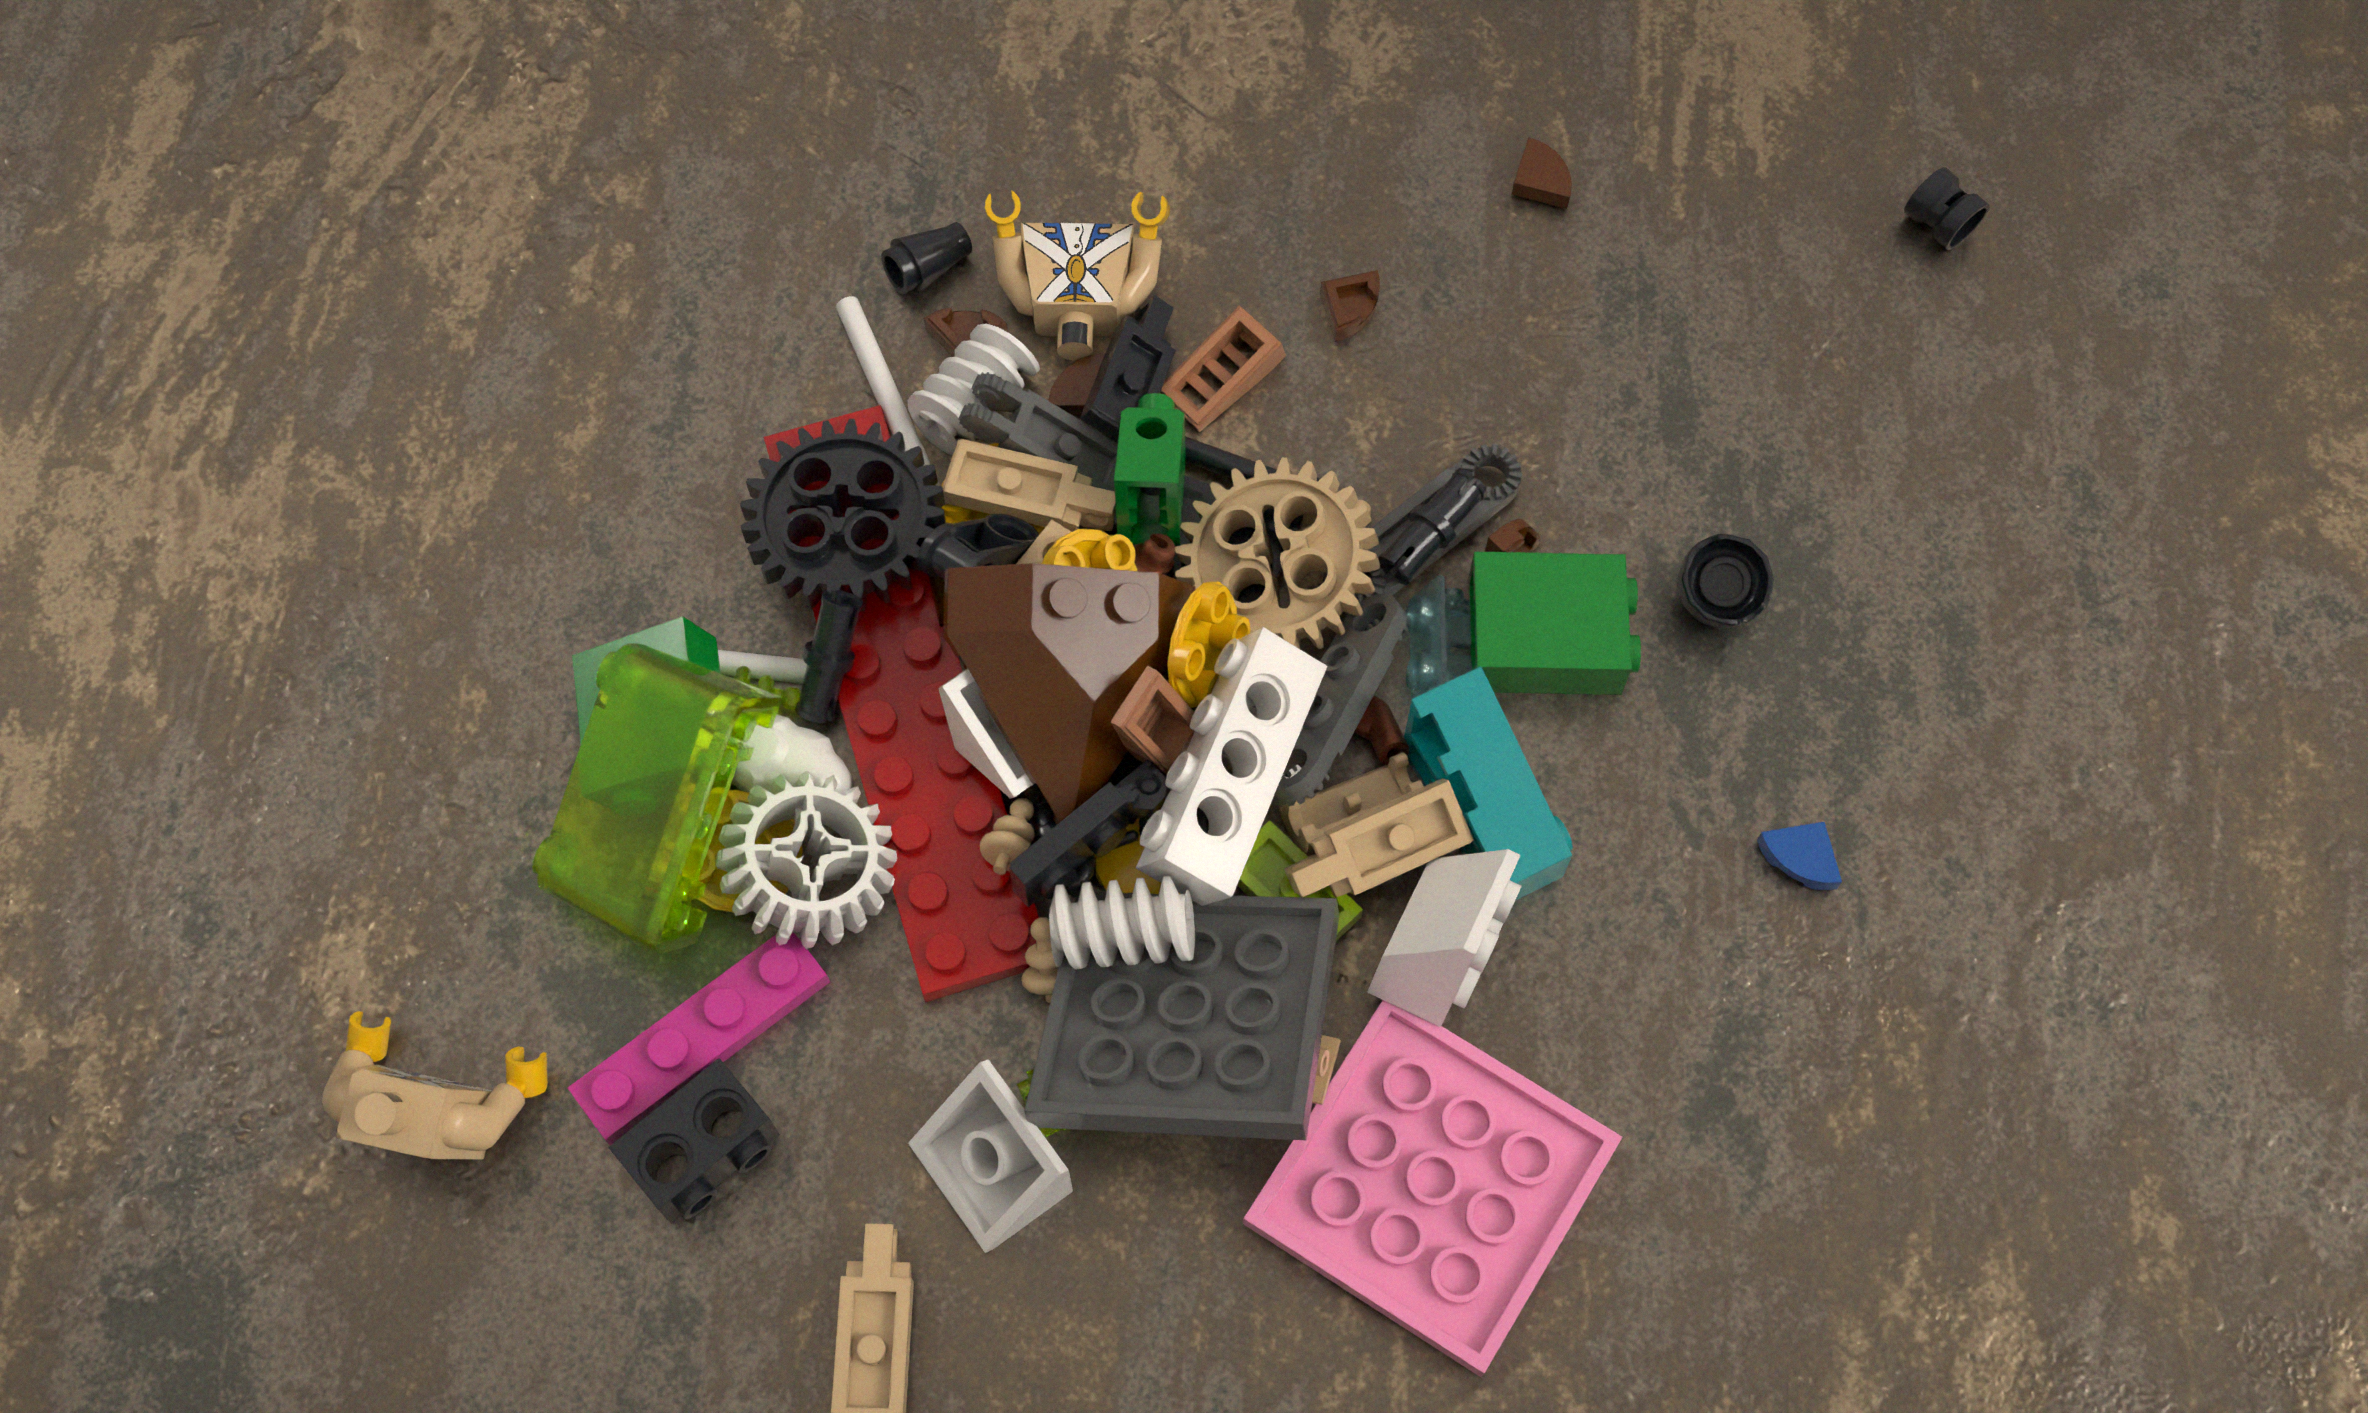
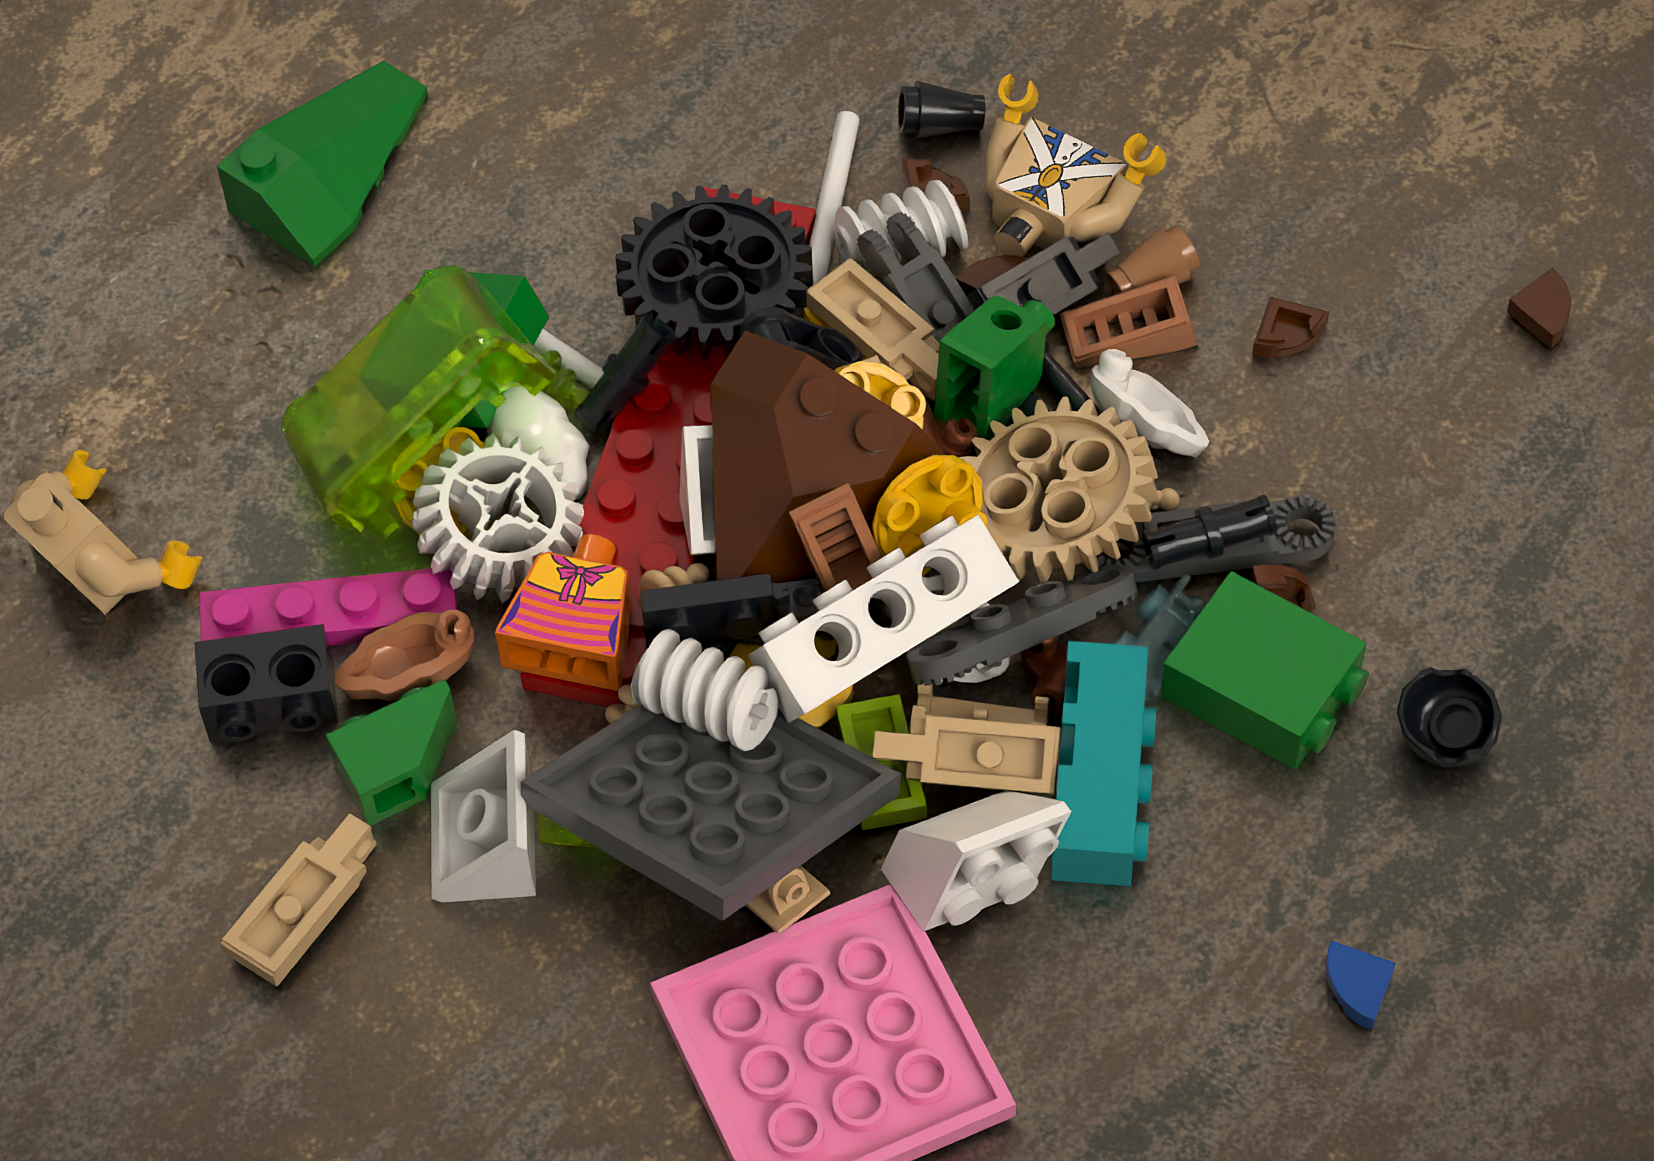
camera: 35 degrees right, 10 degrees down
none -> green wedge [217,61,428,267]
none -> green slope [326,679,457,826]
none -> nougat arm [335,610,474,702]
none -> orange torso [495,534,632,691]
none -> white arm [1090,349,1209,457]
none -> medium nougat cone [1106,226,1201,295]

